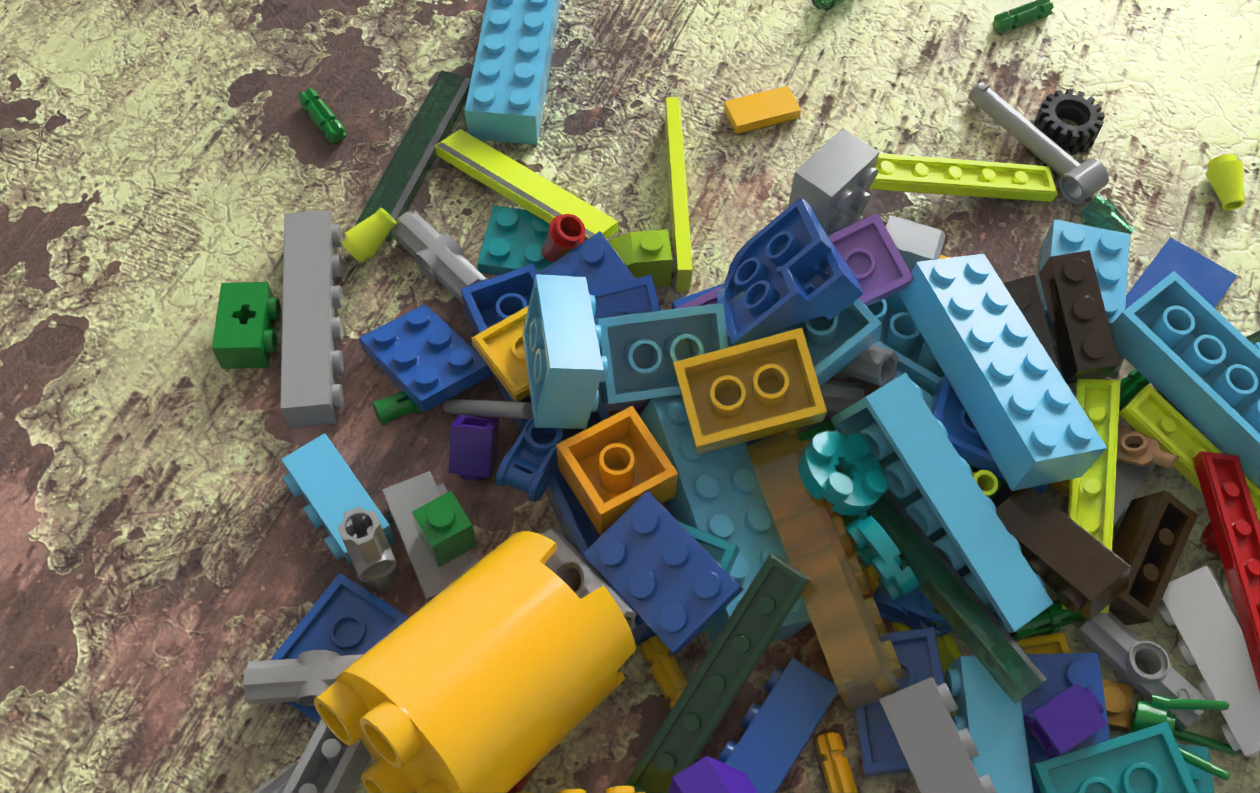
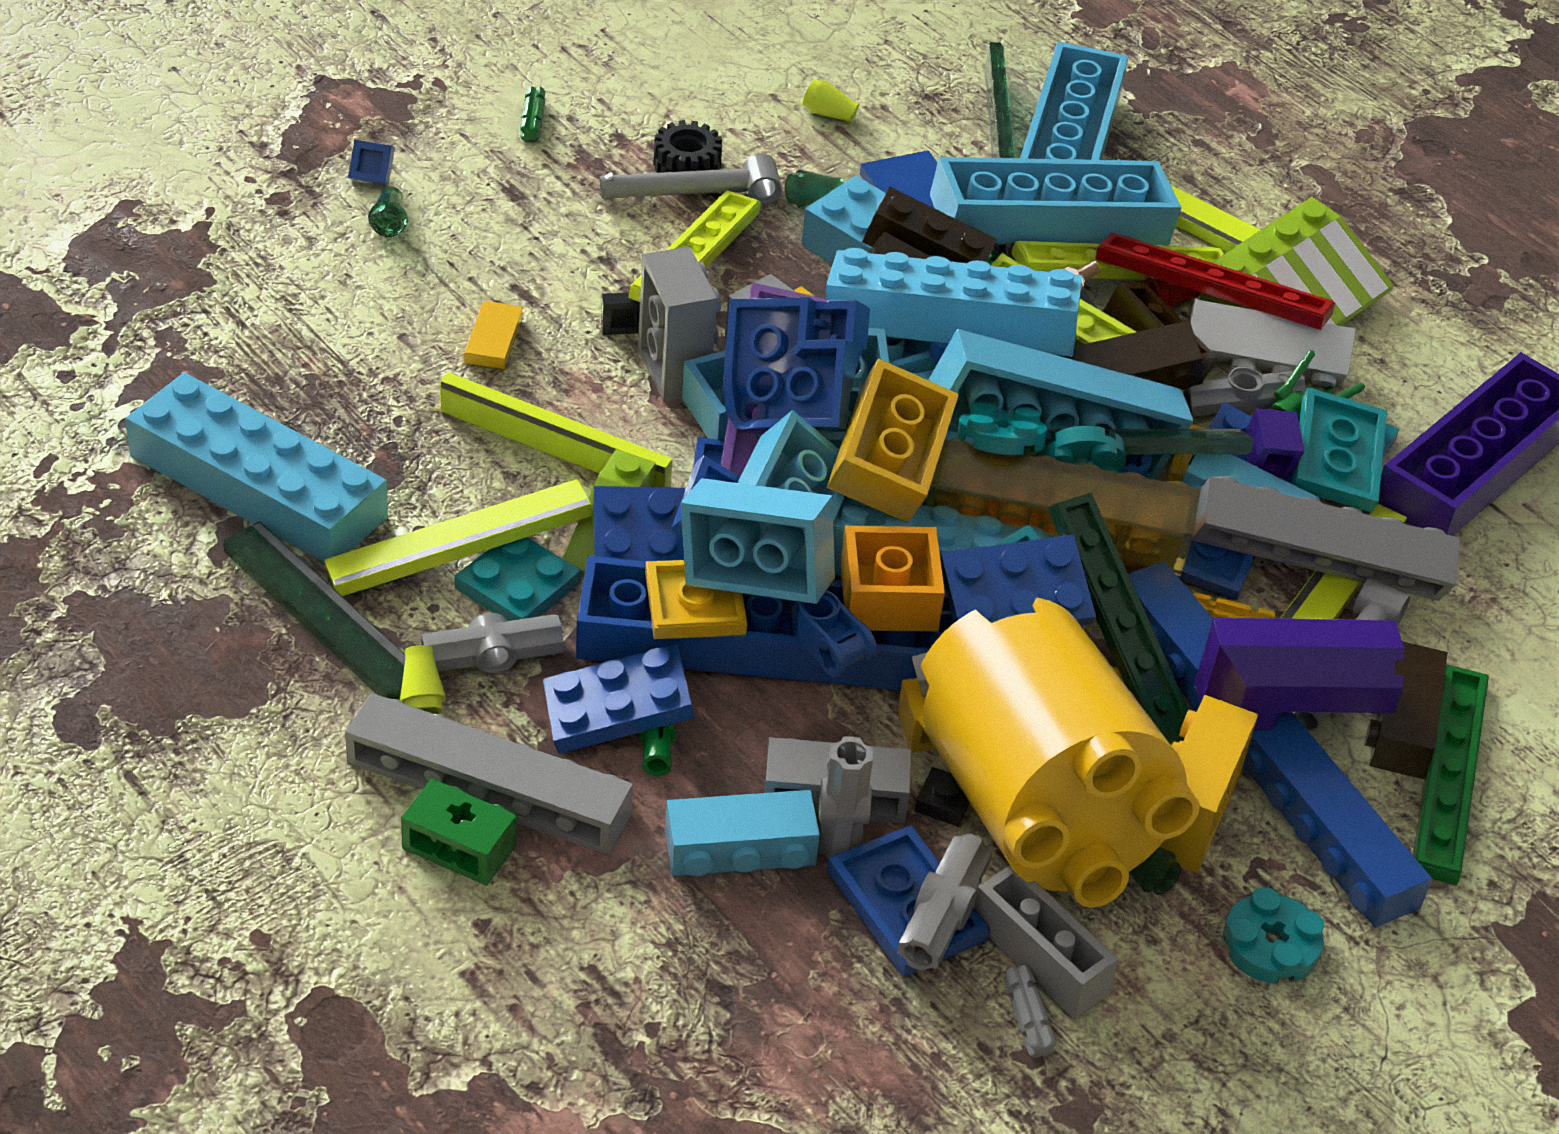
camera: 65 degrees left, 15 degrees down
green axle [298,88,346,144] -> none
green brick [412,491,477,567] -> none
light grey bar [443,399,533,419] -> none
dark purple brick [448,414,500,481] -> none
red cone [541,214,585,262] -> none

